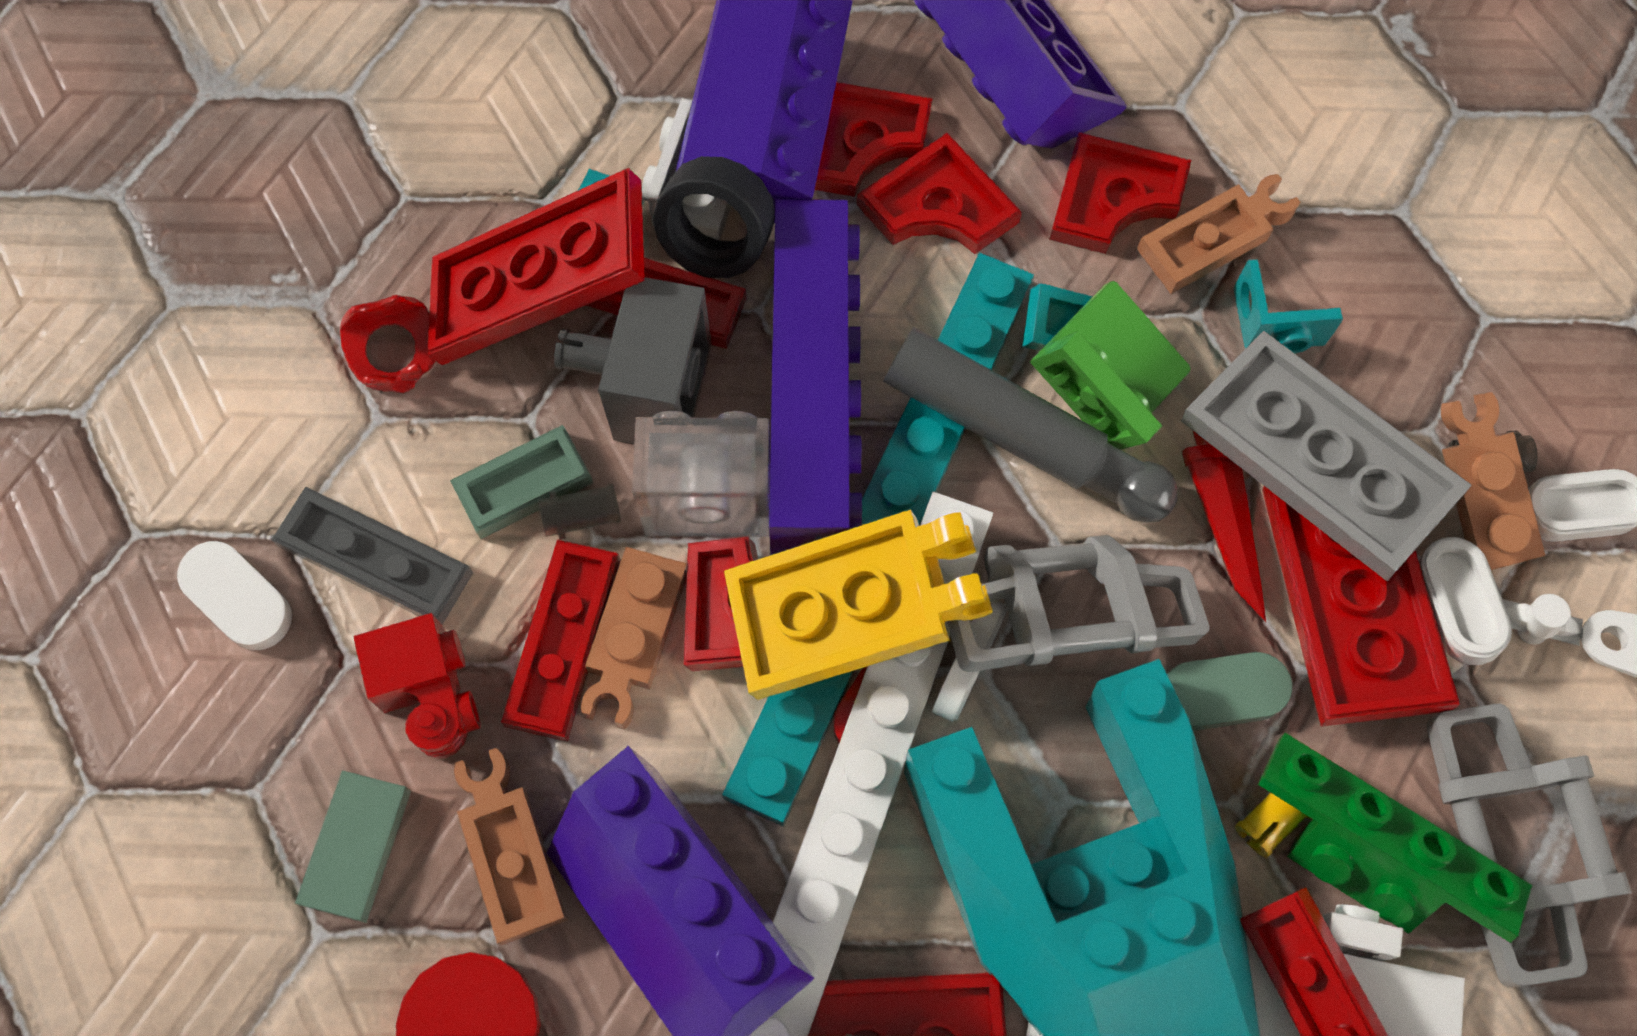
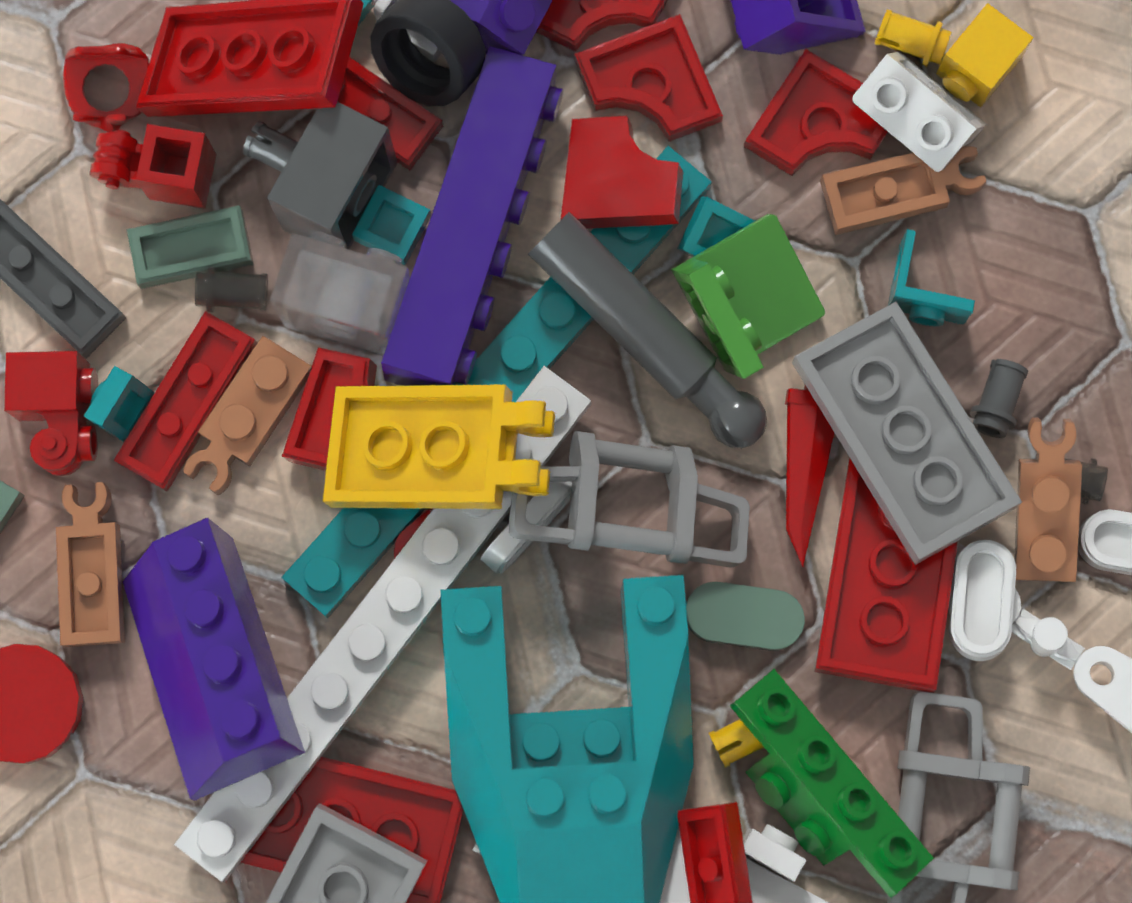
camera: 20 degrees right, 10 degrees up
none -> teal plate [83,366,155,442]
none -> red brick [89,124,217,209]
none -> teal plate [352,185,432,266]
none -> red tile [561,115,683,229]
none -> white bracket [852,52,987,172]
none -> yellow pin [875,8,952,66]
none -> yellow brick [936,3,1034,108]
none -> dark grey pin [970,359,1028,438]

